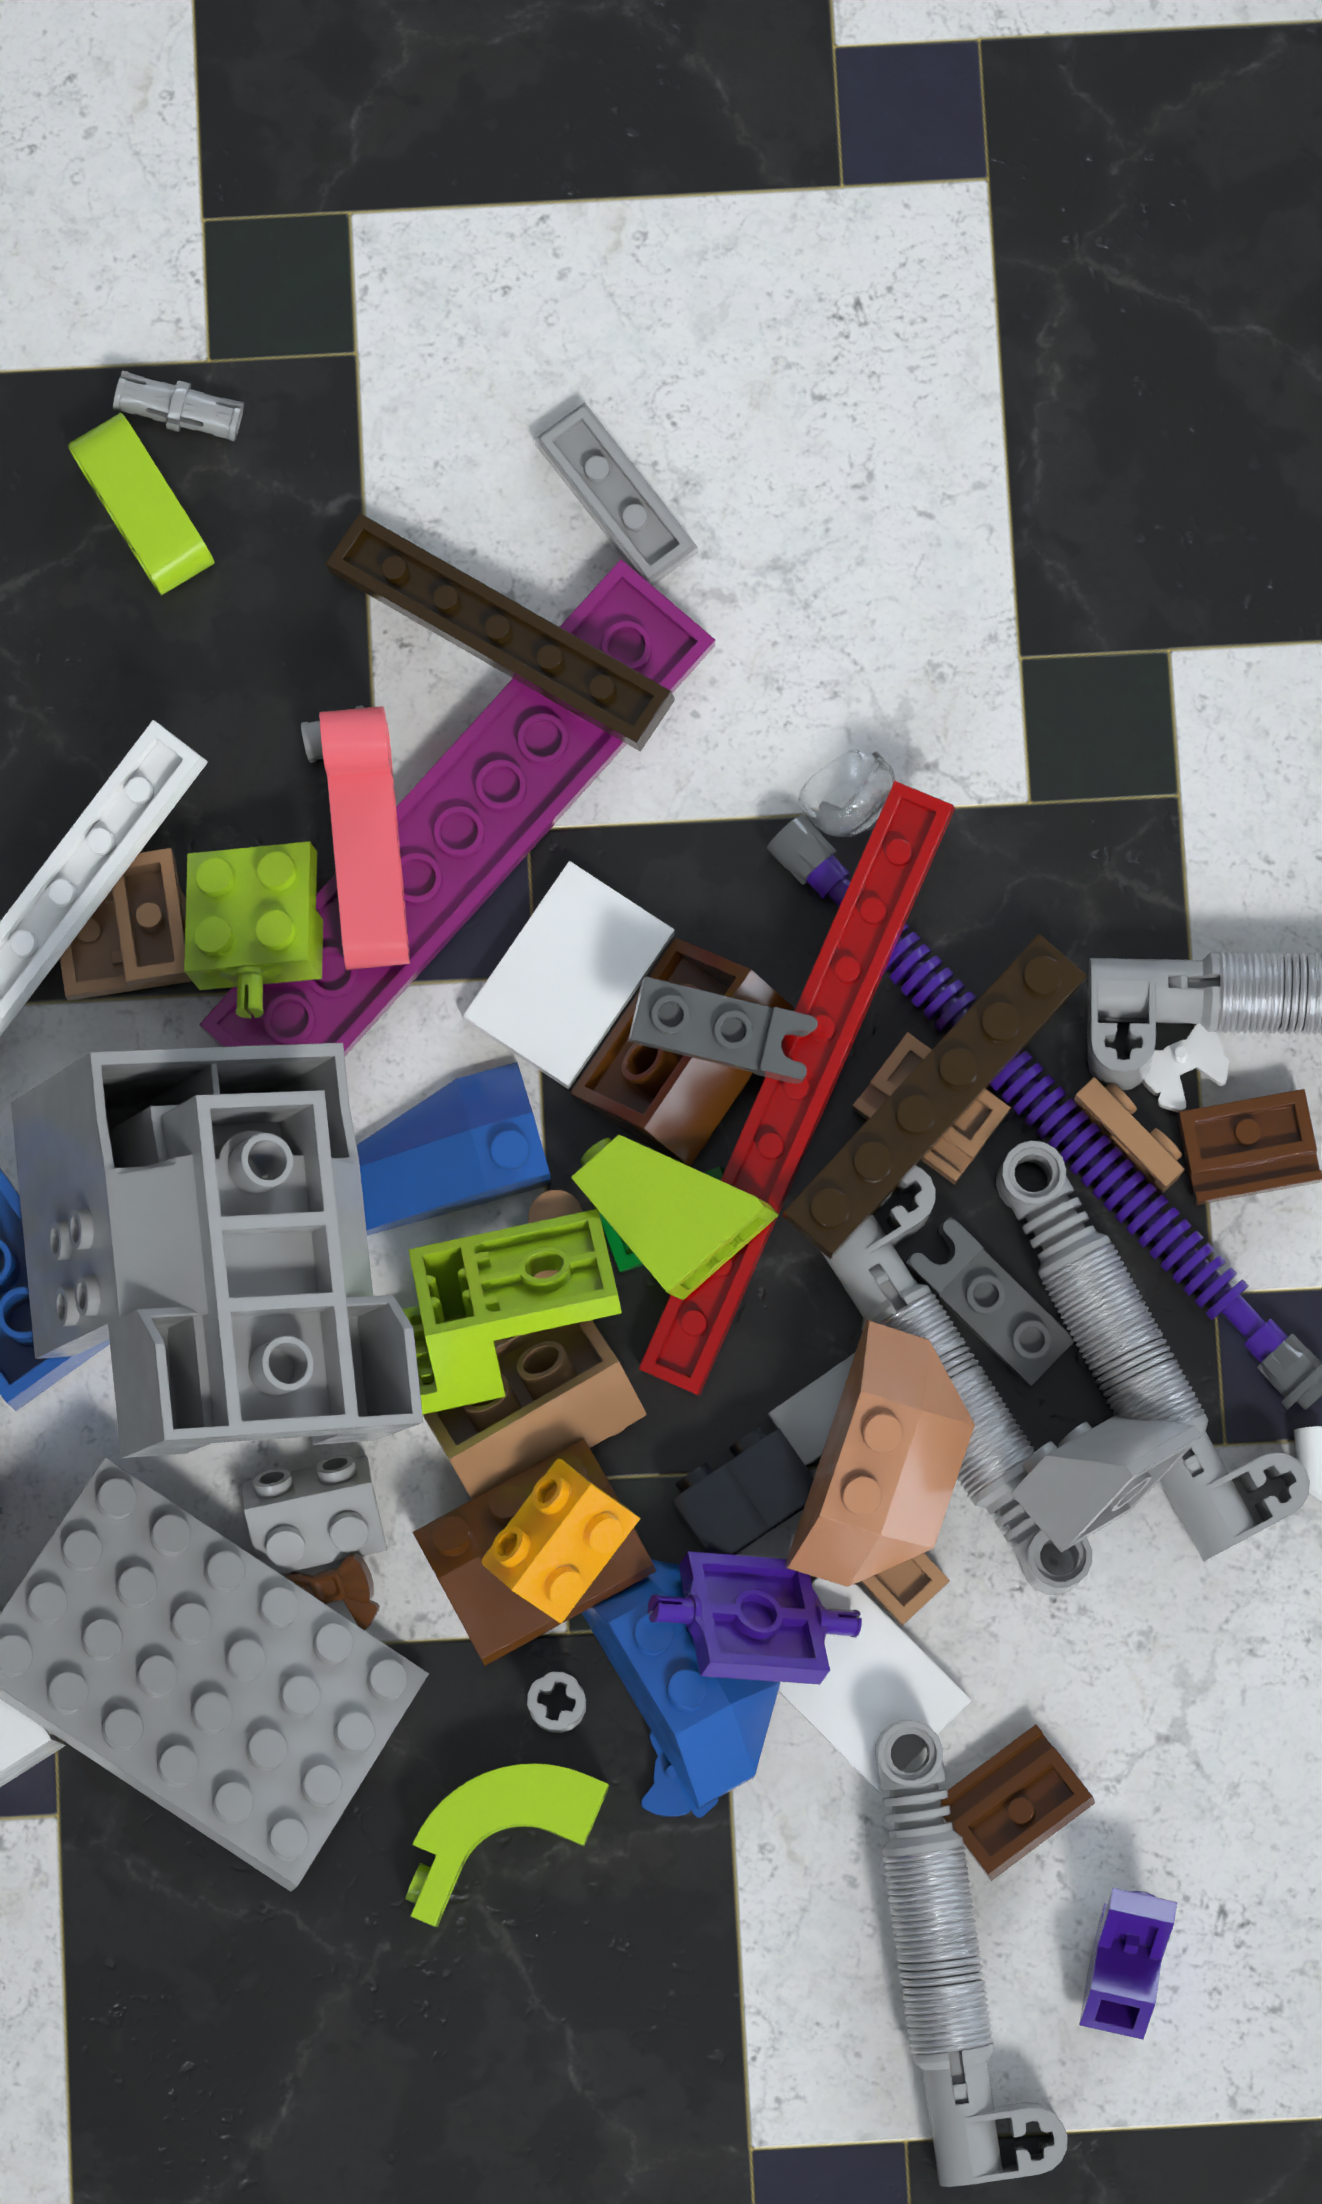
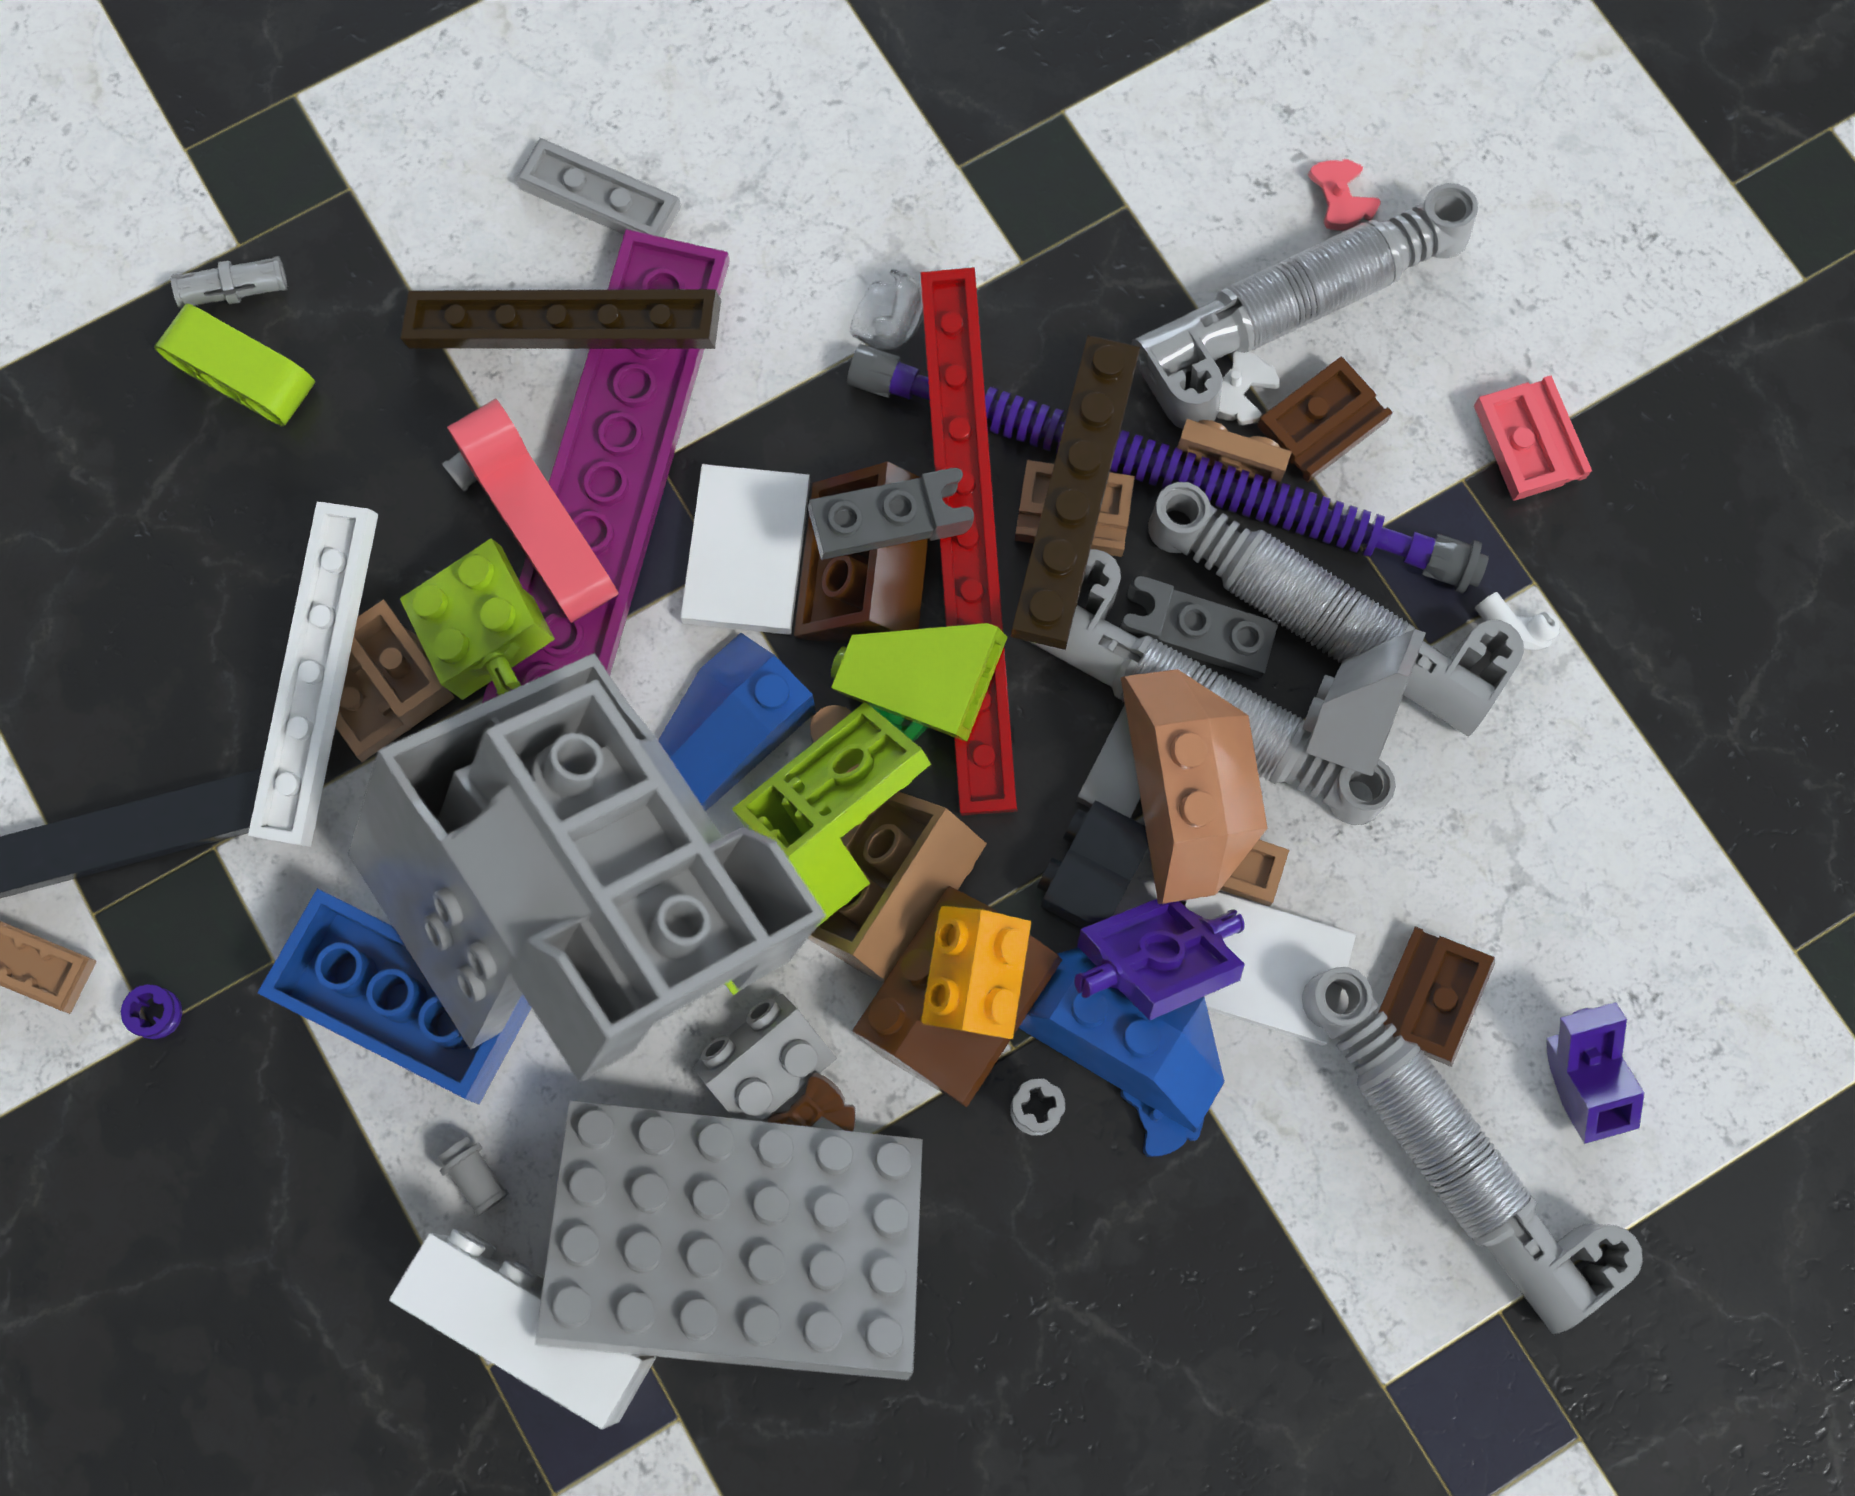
camera: 30 degrees left, 5 degrees down
lime arch [405,1763,609,1927] -> none

